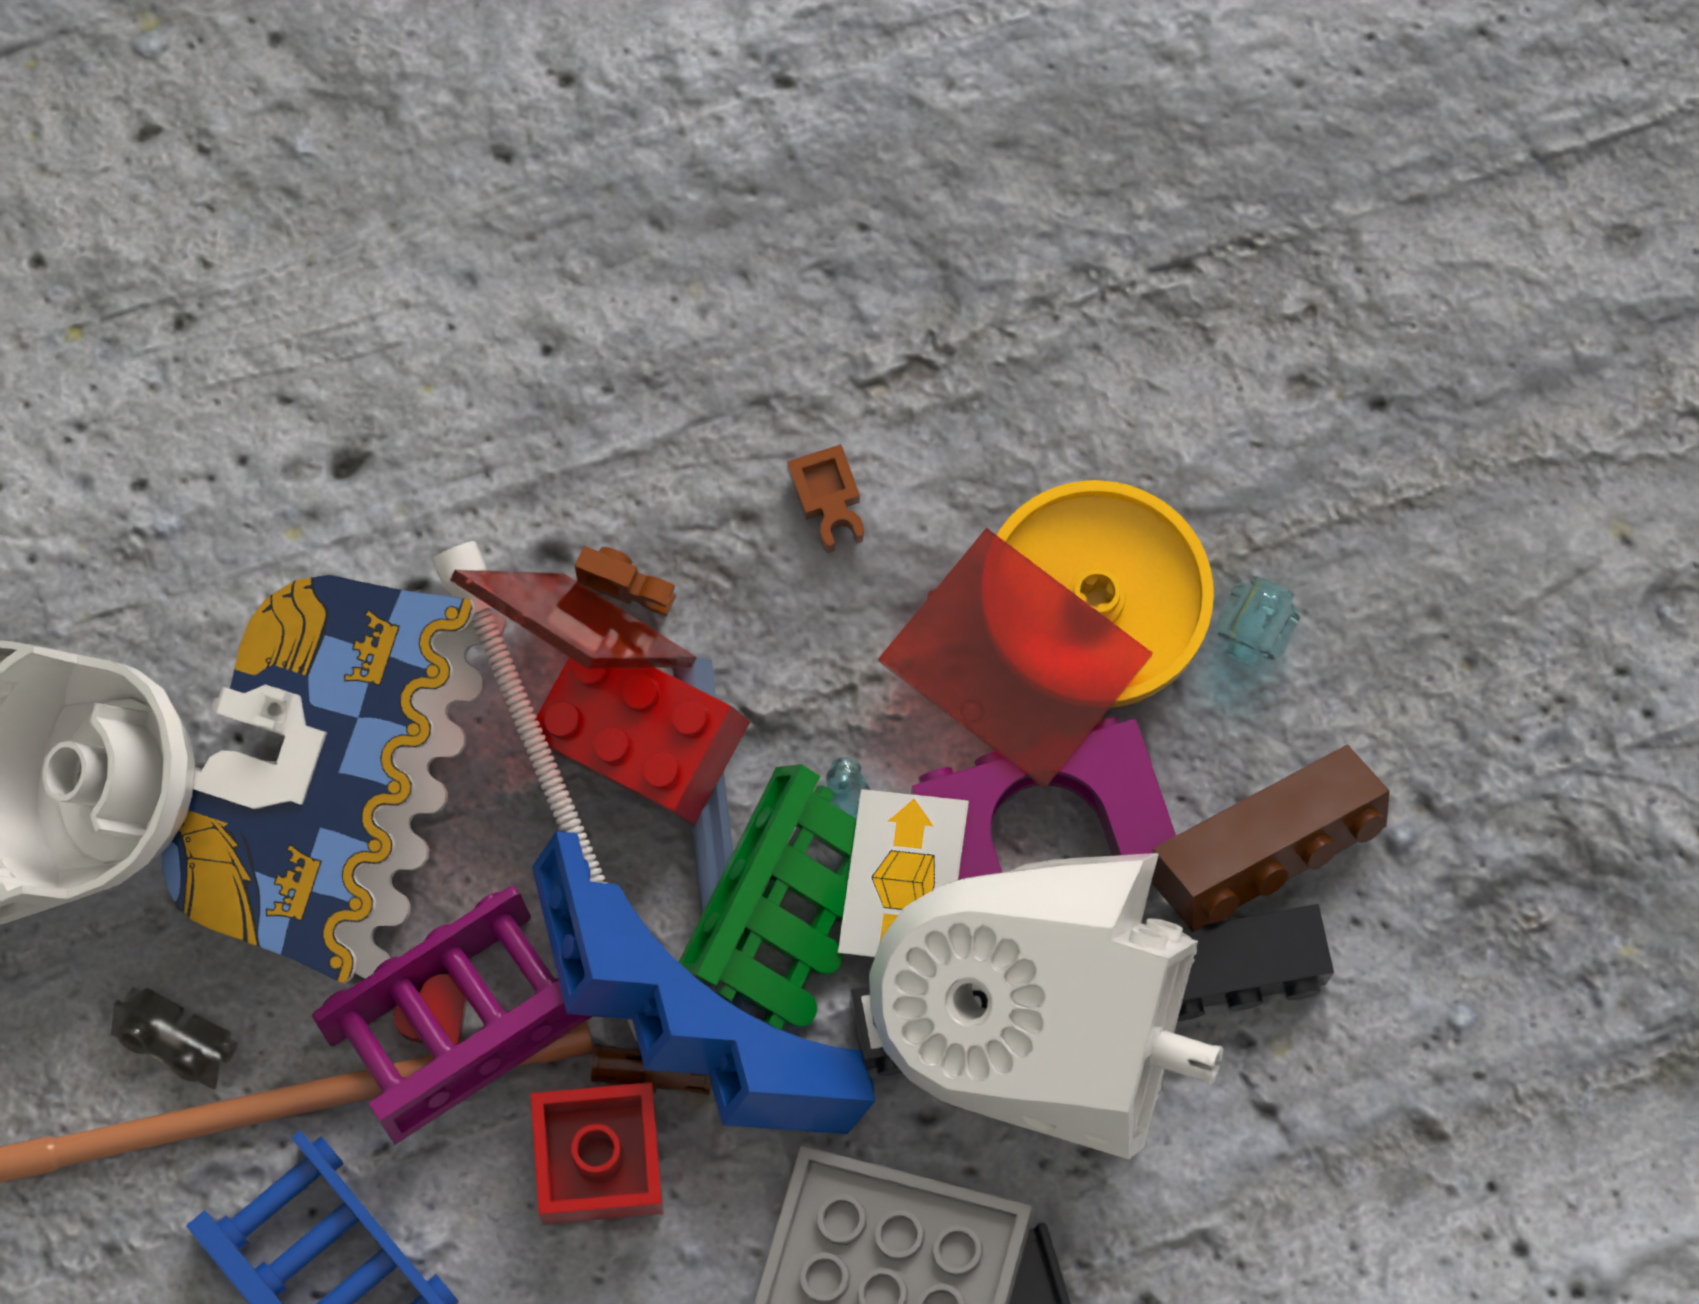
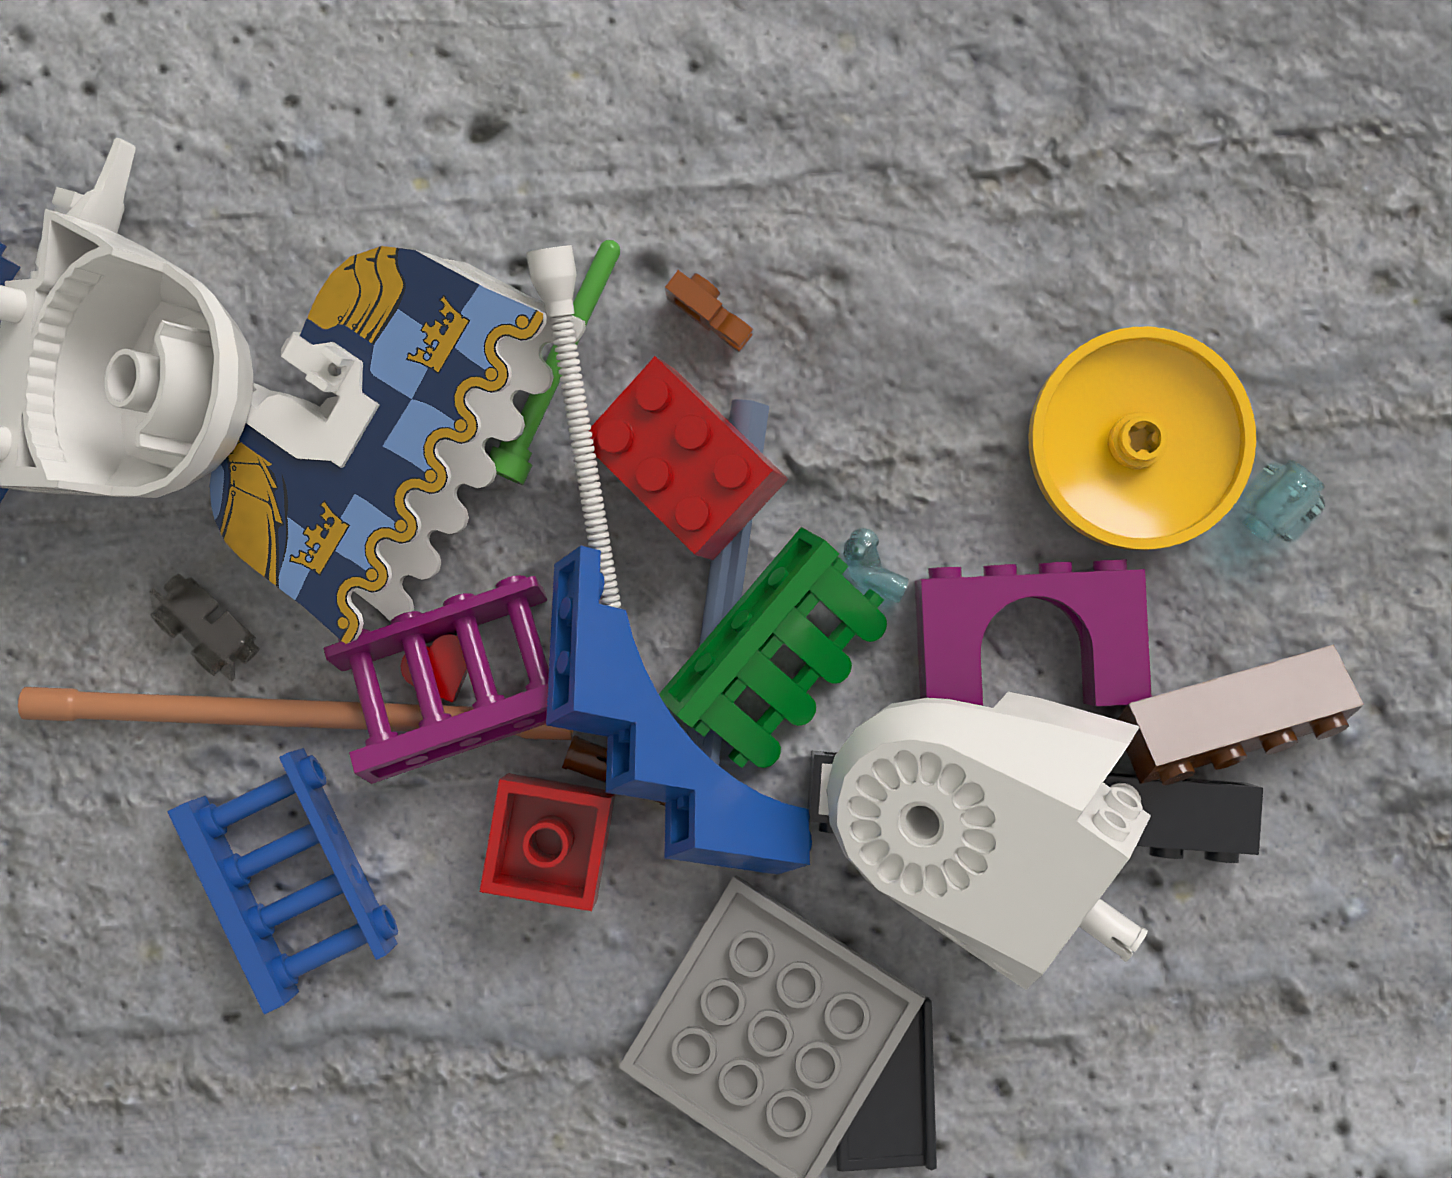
camera: 20 degrees right, 15 degrees up
clear red piece [450,570,697,669] -> none
dark orange plate [787,444,864,553] -> none
white sticker [838,789,969,957] -> none
clear red piece [878,528,1153,789] -> none
none -> bright green piece [488,240,620,485]

